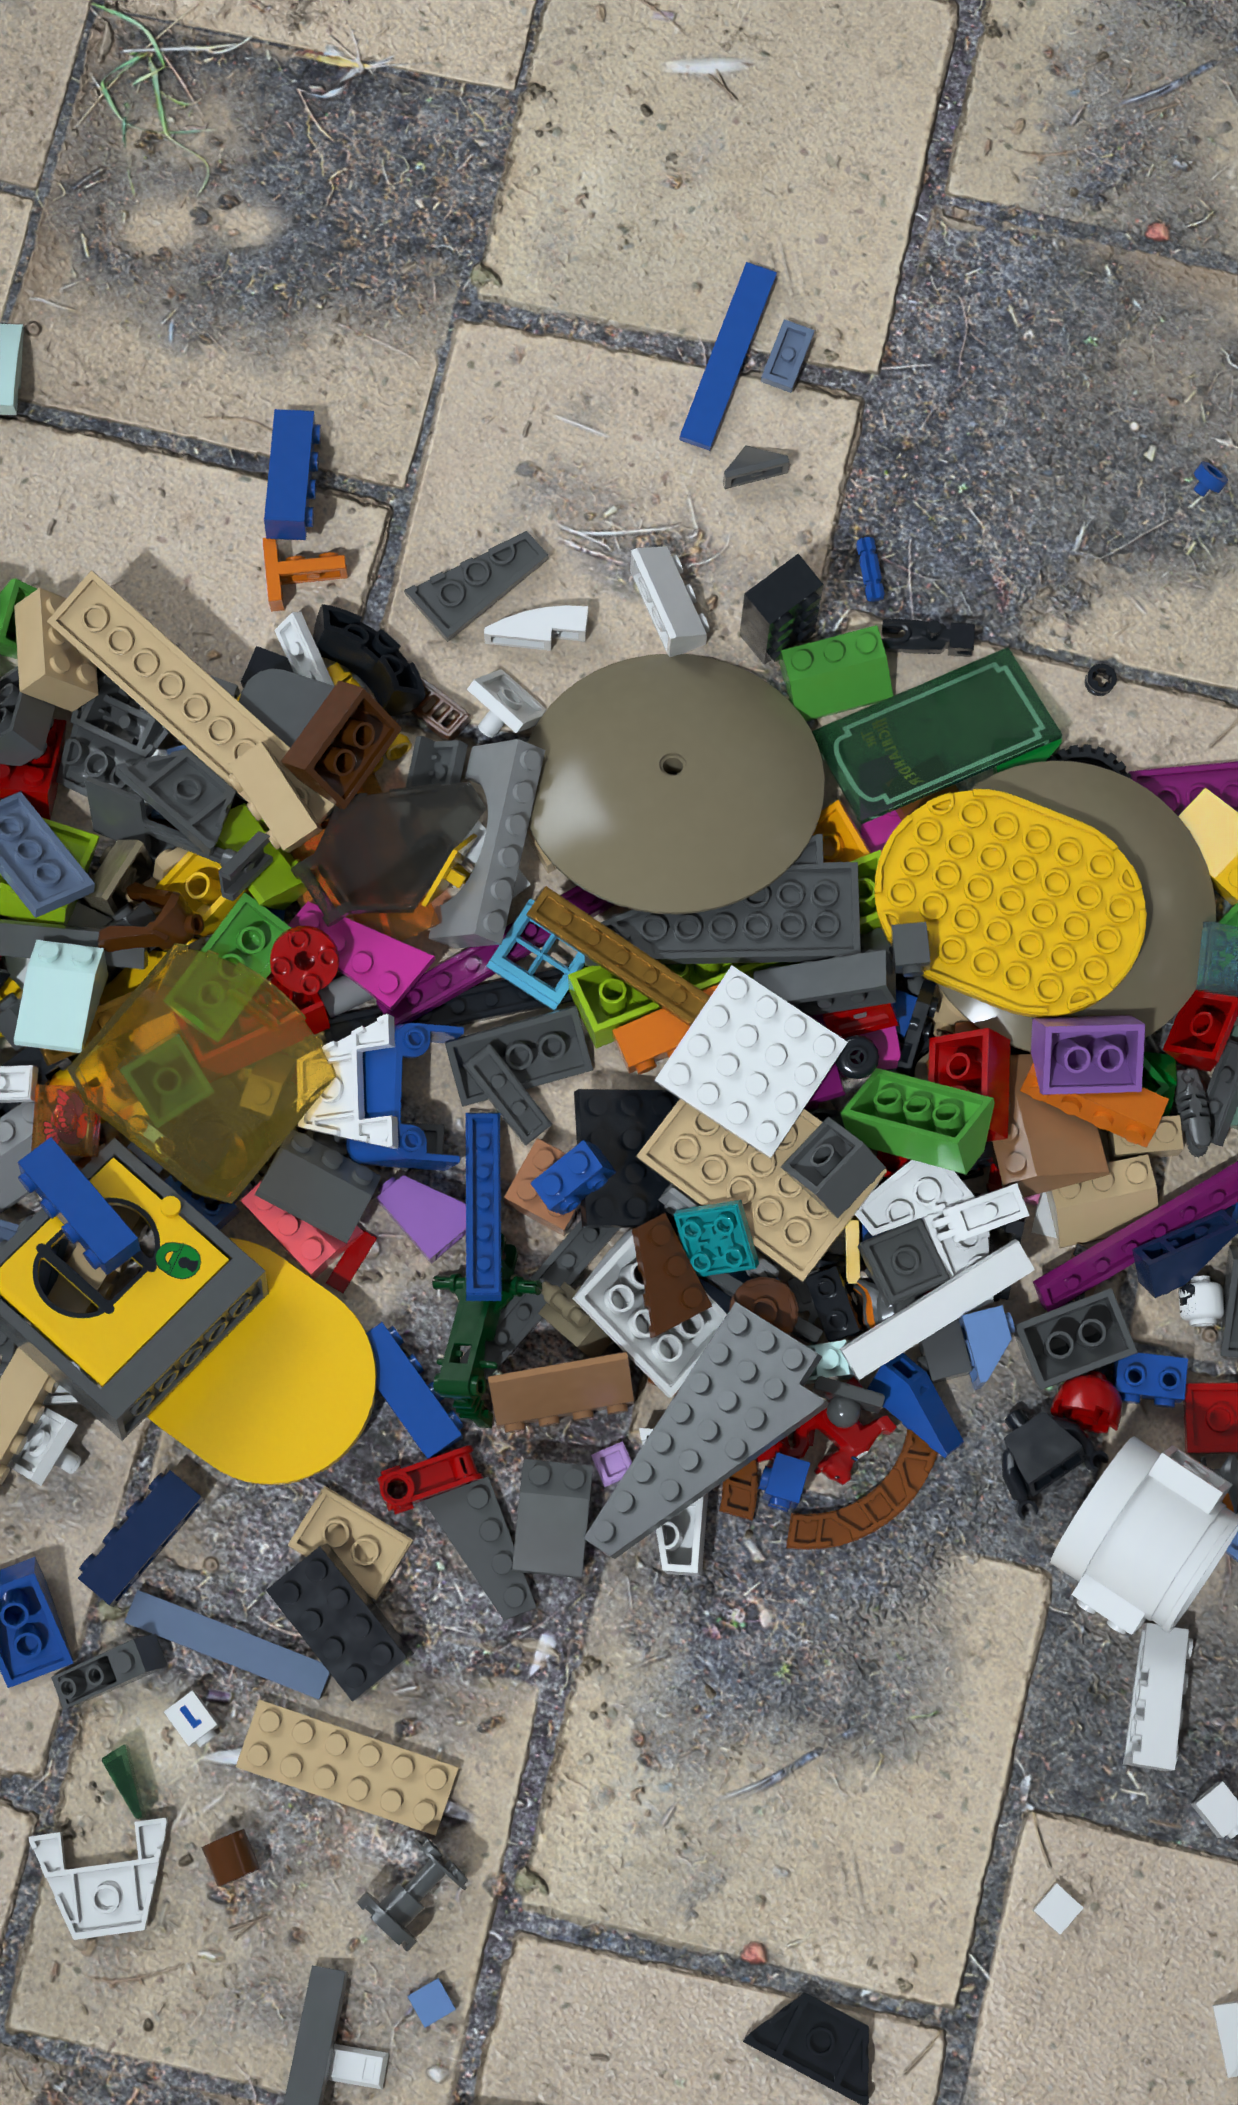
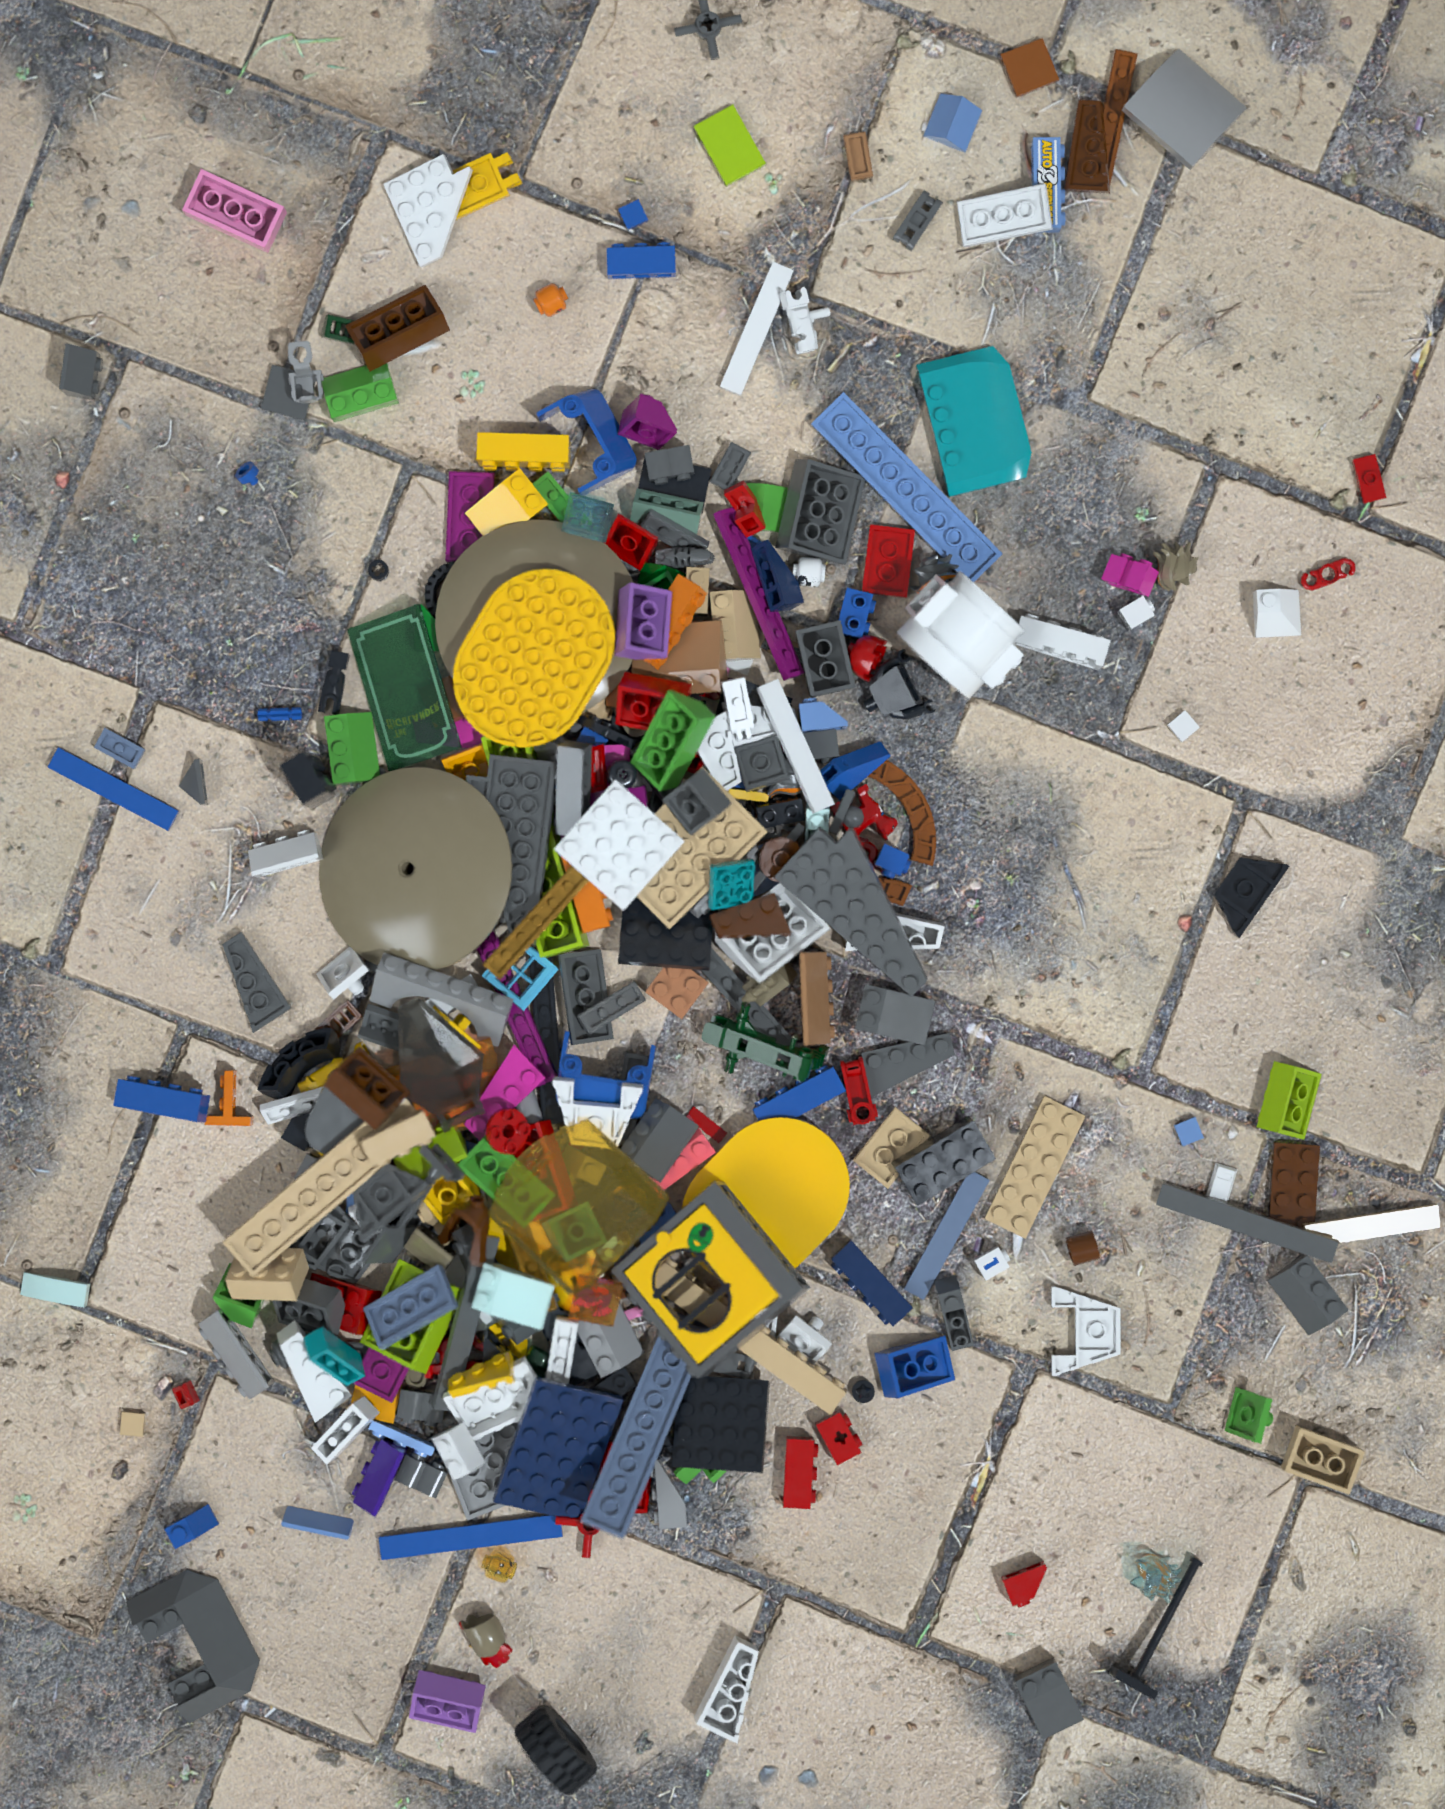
camera: 75 degrees left, 10 degrees up
blue brick [18,1137,141,1275] -> none
clear green slope [101,1744,146,1820] -> none
dark grey piece [356,1836,468,1952] -> none
medium lavender slope [377,1175,466,1264] -> none
blue tile [465,1113,501,1301] -> none
white slope [484,605,588,651] -> none
blue brick [530,1140,616,1215] -> none
lavender tile [591,1441,632,1488] -> none
dark grey brick [891,922,931,977] -> none

